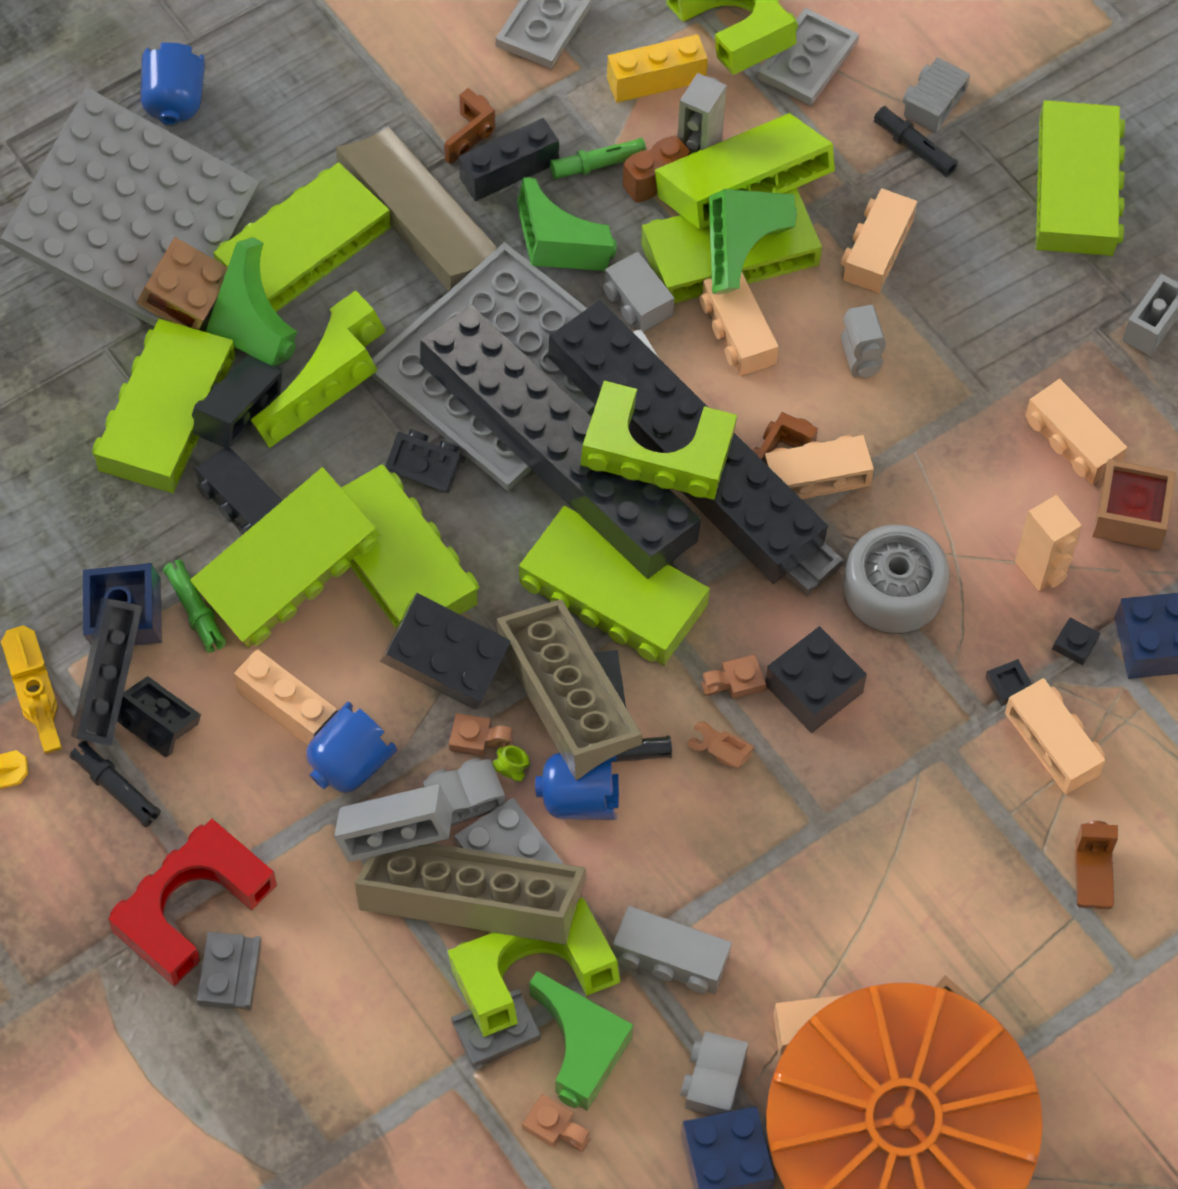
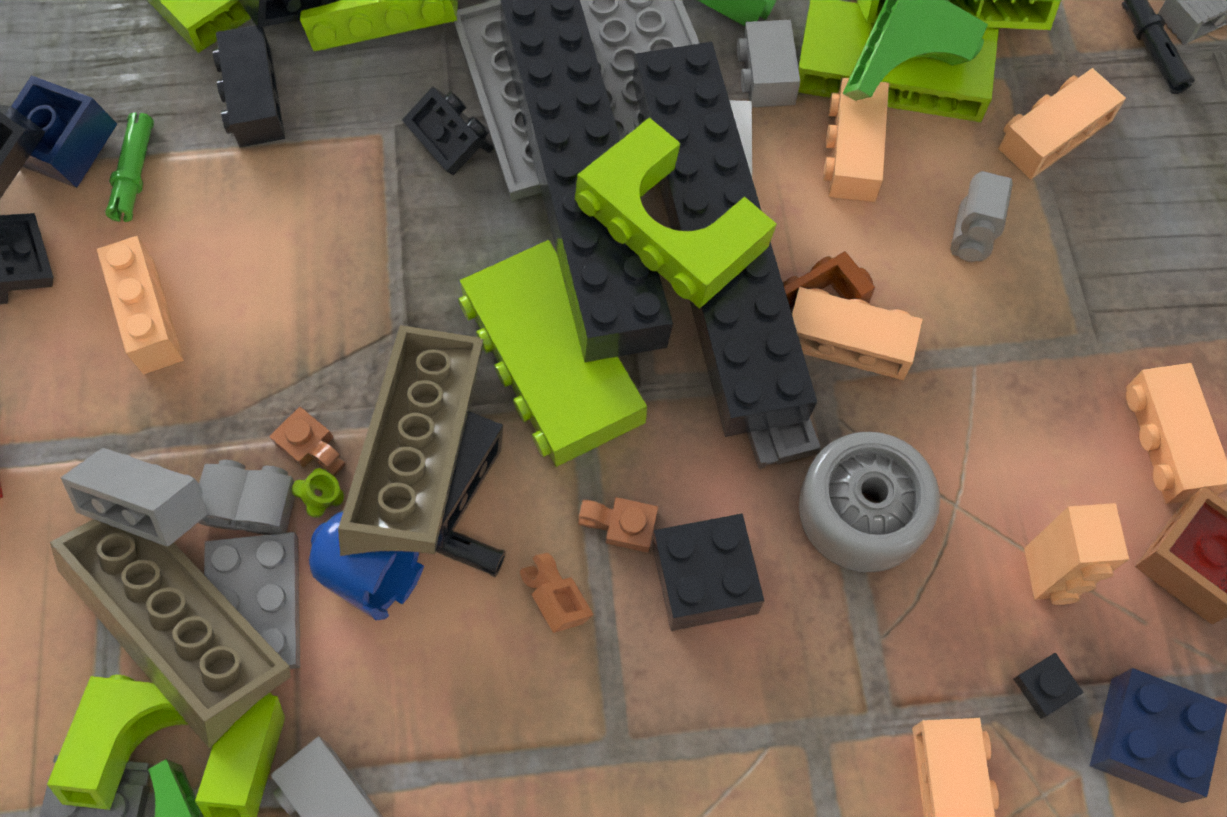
camera: 30 degrees right, 5 degrees up
lime brick [190,467,380,648] -> none
blue cylinder [306,701,398,793] -> none
lime brick [341,464,479,629] -> none
black brick [380,593,511,709] -> none
black plate [985,659,1032,706] -> none

